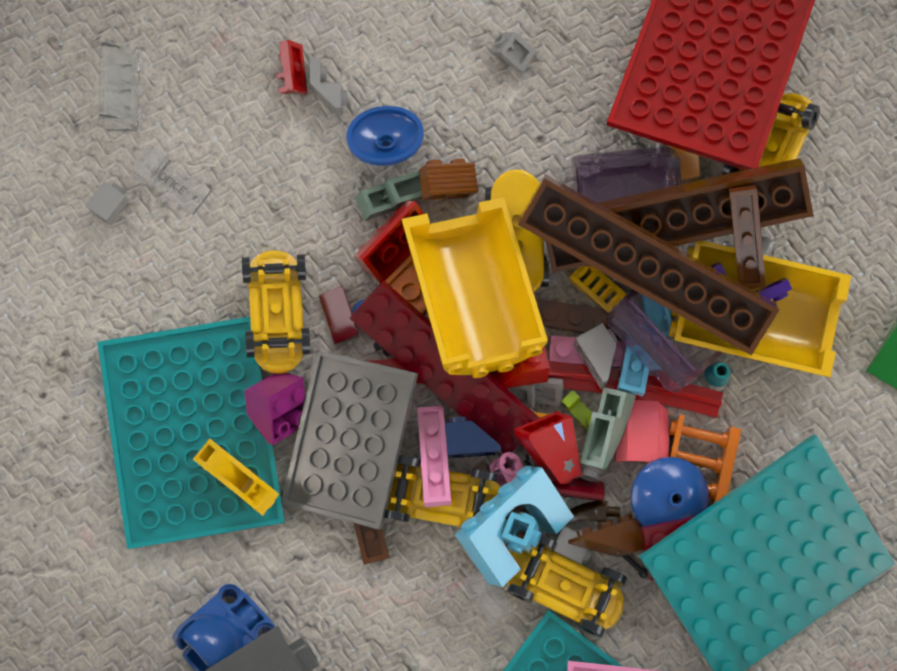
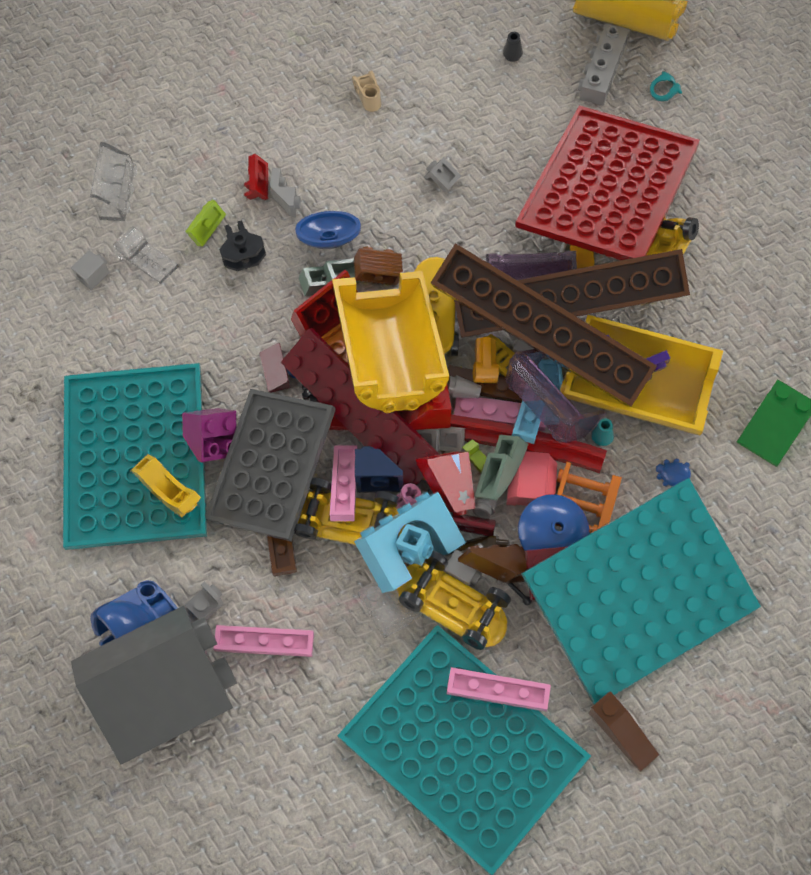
camera: 10 degrees right, 15 degrees down
yellow piece [242,250,311,374] -> none
light grey slope [574,323,617,389] -> none
reddish brown plate [729,185,766,289] -> none
none -> lime plate [185,200,226,247]
none -> light grey bracket [185,581,223,620]
none -> bright pink plate [213,625,314,657]
none -> black hinge [219,220,266,271]
none -> light grey cone [447,375,481,398]
none -> light orange piece [473,337,499,383]
none -> blue piece [656,458,691,486]

